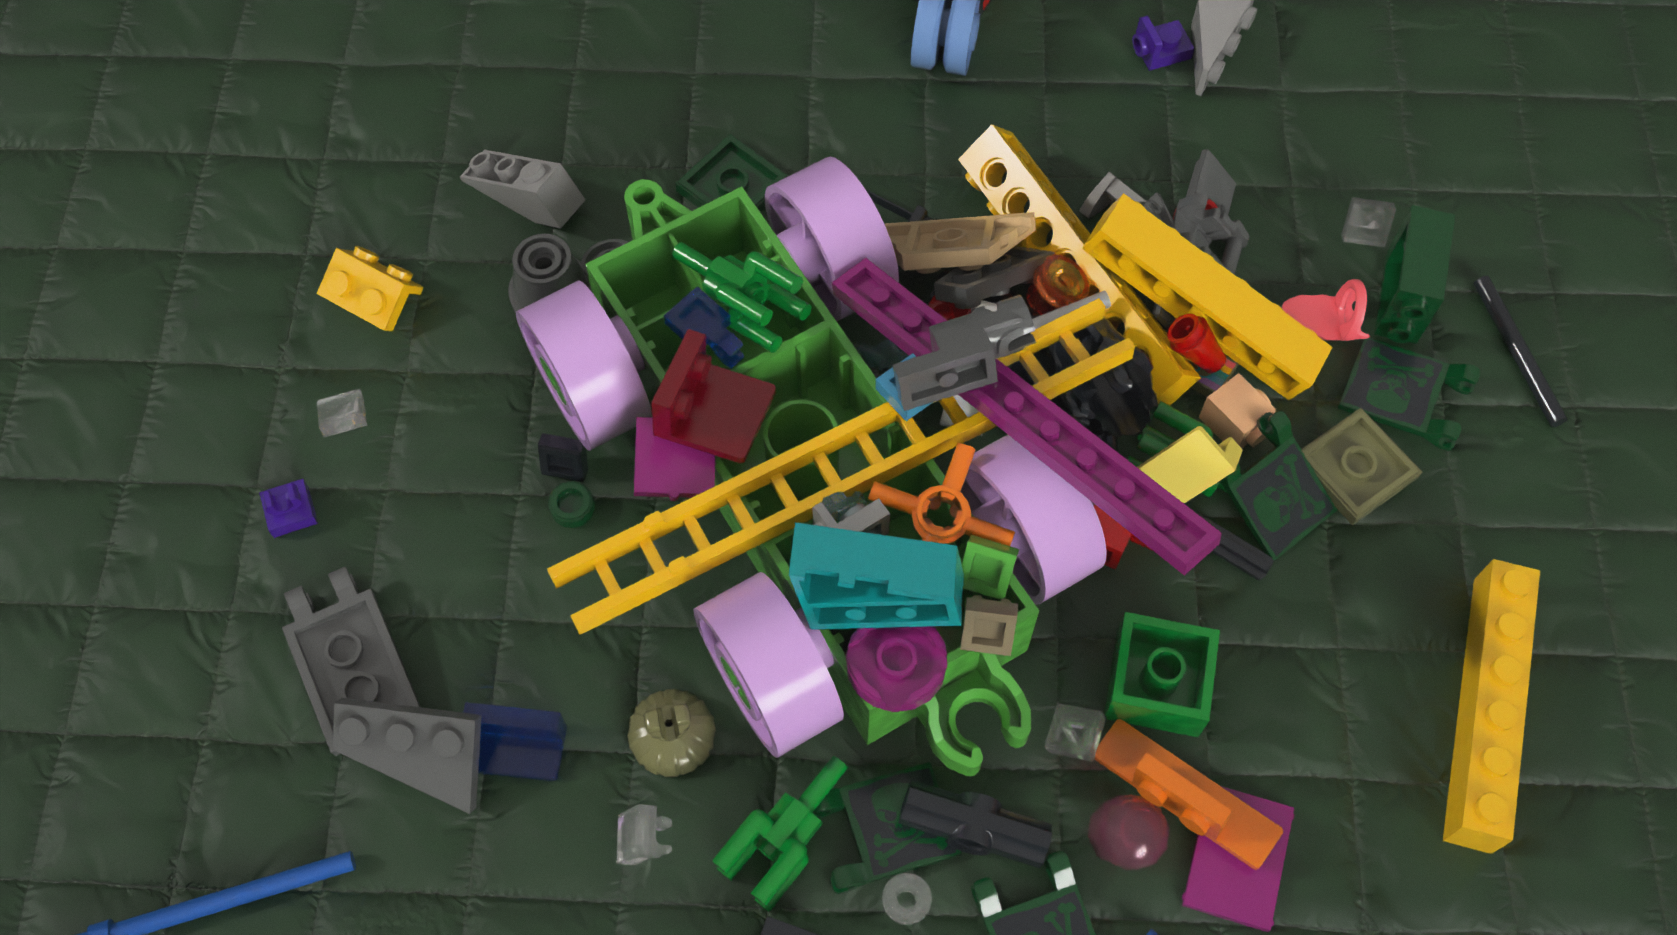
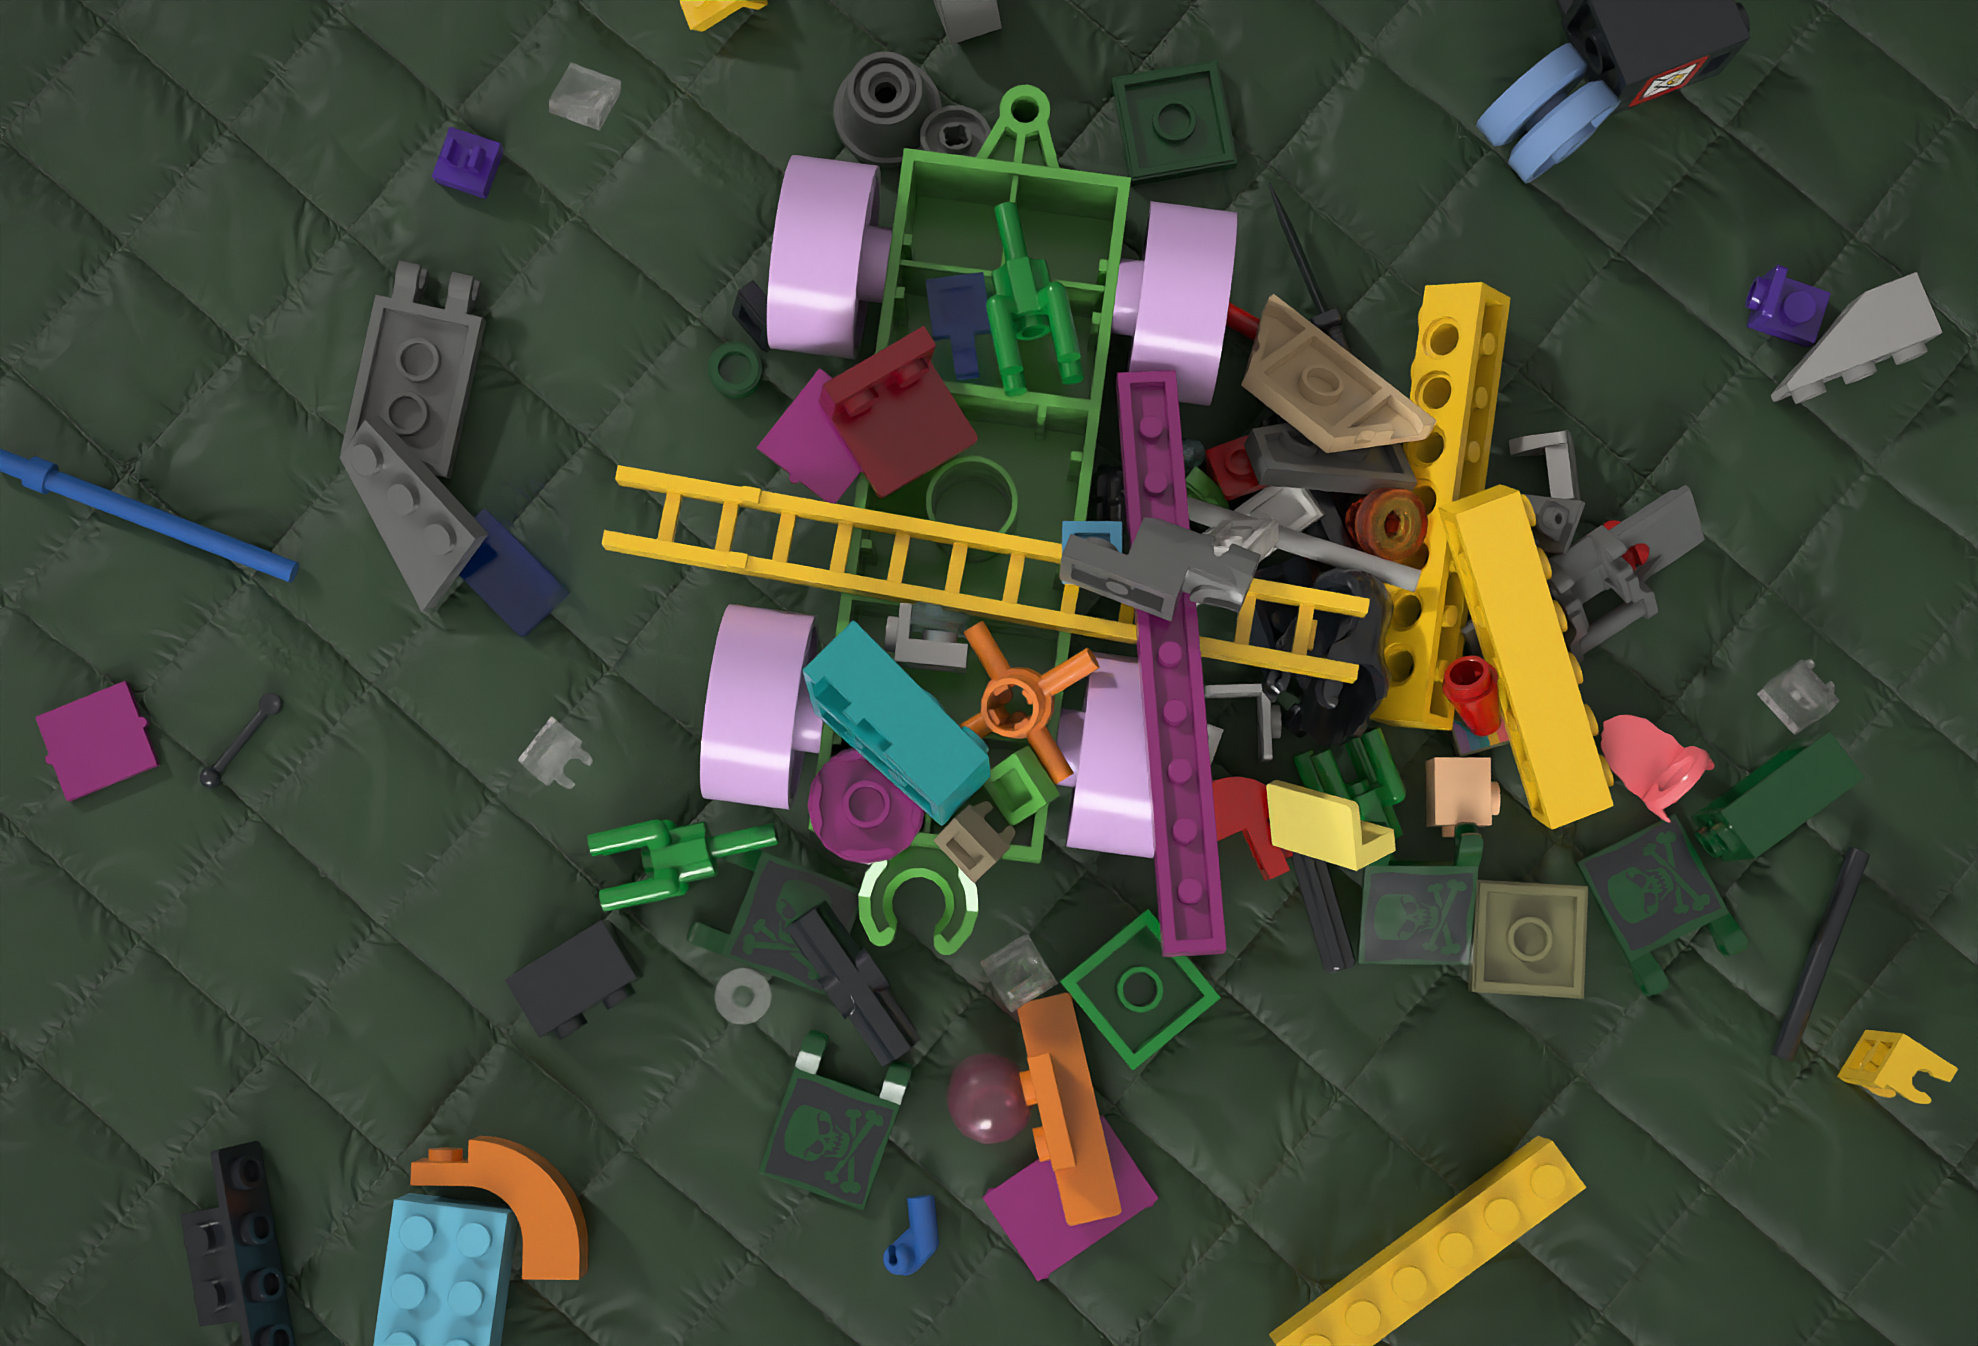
camera: 40 degrees right, 20 degrees up
olive hair [627,688,716,778] -> none
none -> yellow hinge [1837,1030,1958,1104]

